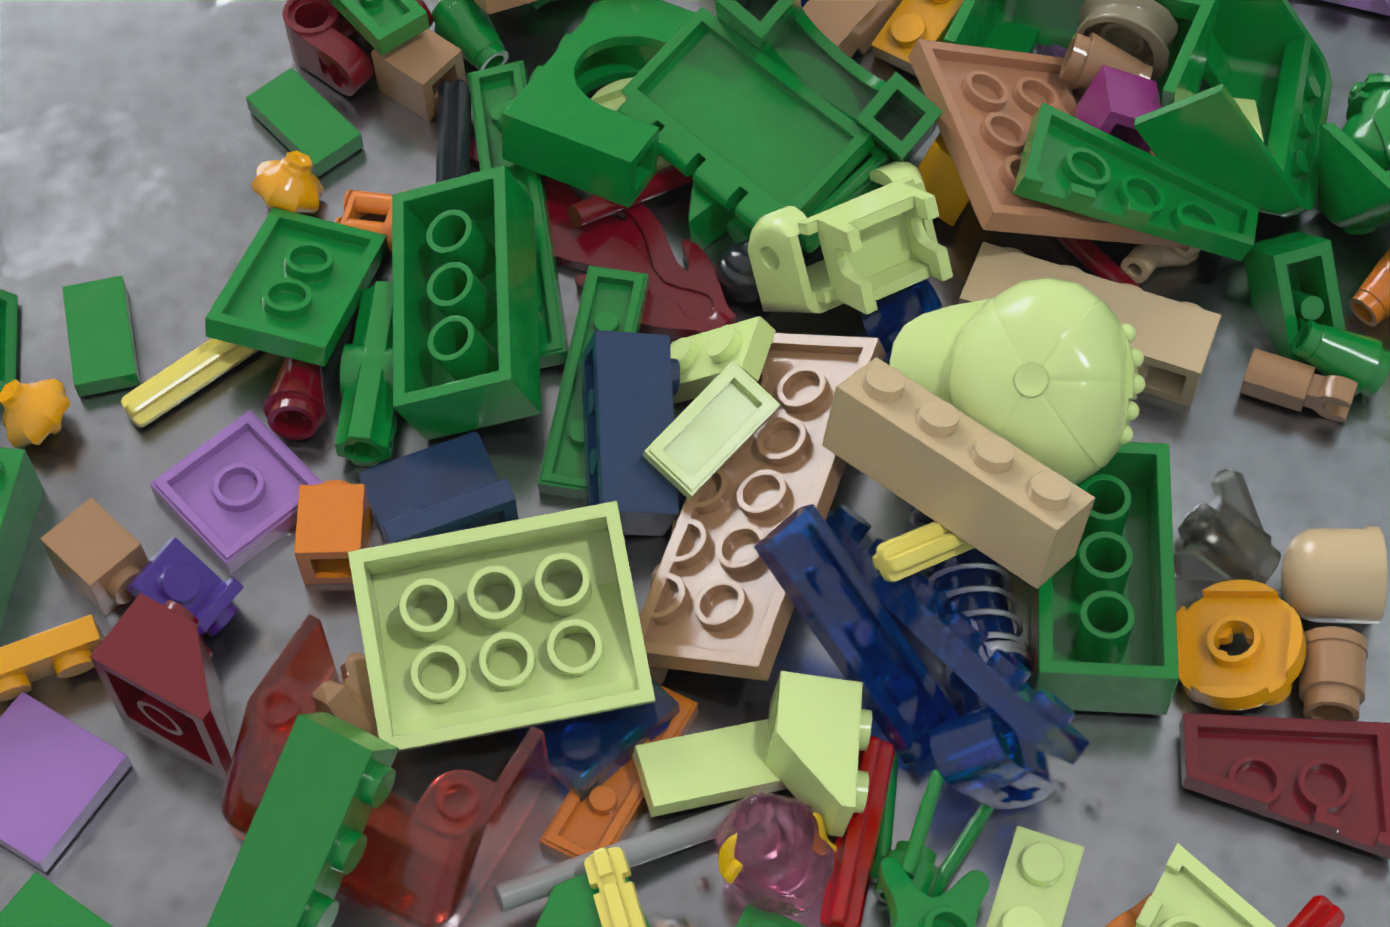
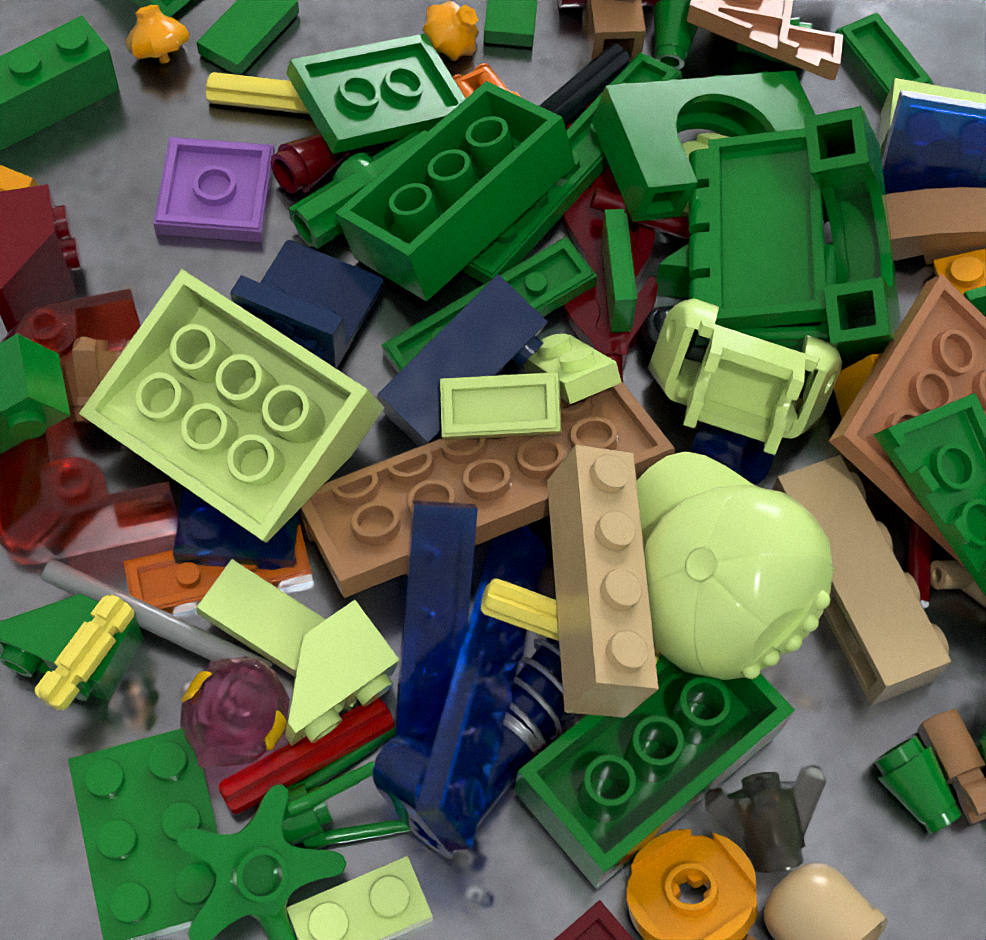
camera: 40 degrees right, 5 degrees up
medium nougat brick [40,498,149,617] -> none
dark purple bracket [126,537,244,637] -> none
orange brick [294,480,373,585] -> none
none -> green tile [601,209,637,332]
none -> green cone [874,735,962,834]

